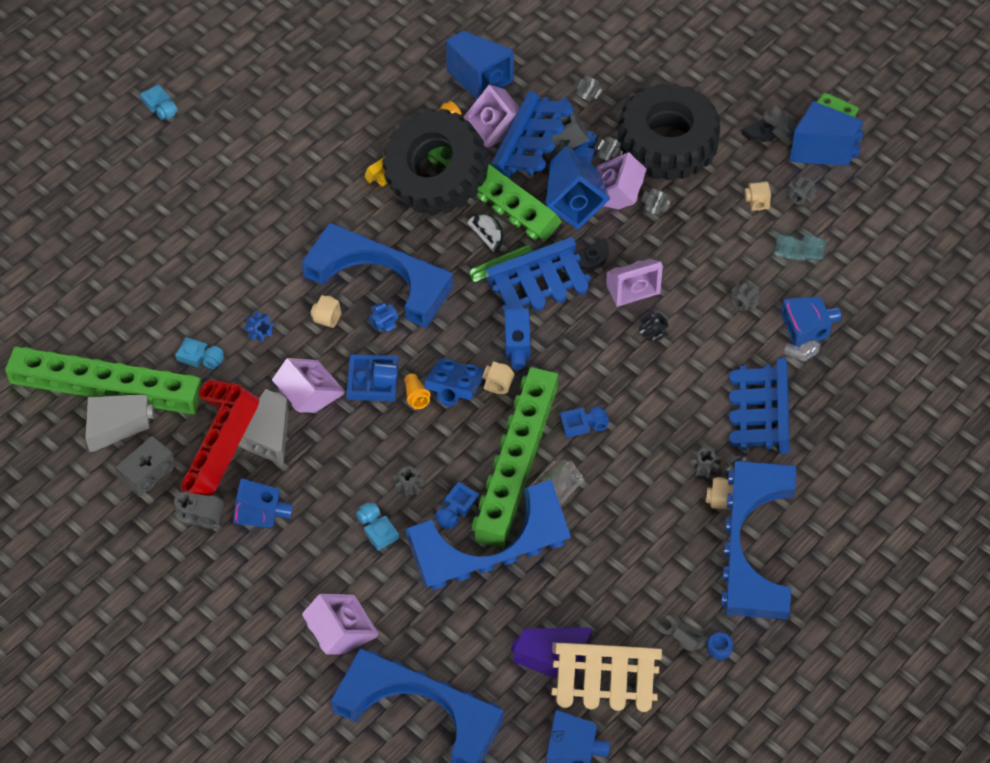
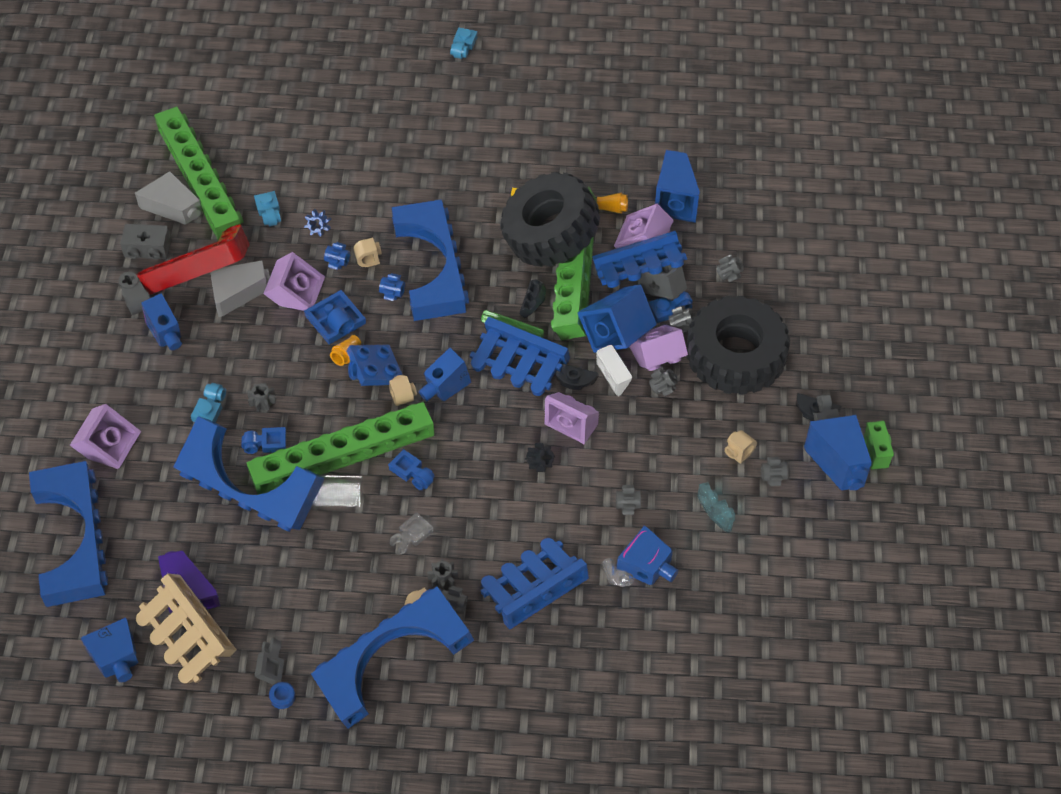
camera: 50 degrees right, 0 degrees up
none -> blue gear [324,242,350,270]
none -> clear plate [390,512,433,554]
none -> white slope [596,345,632,396]

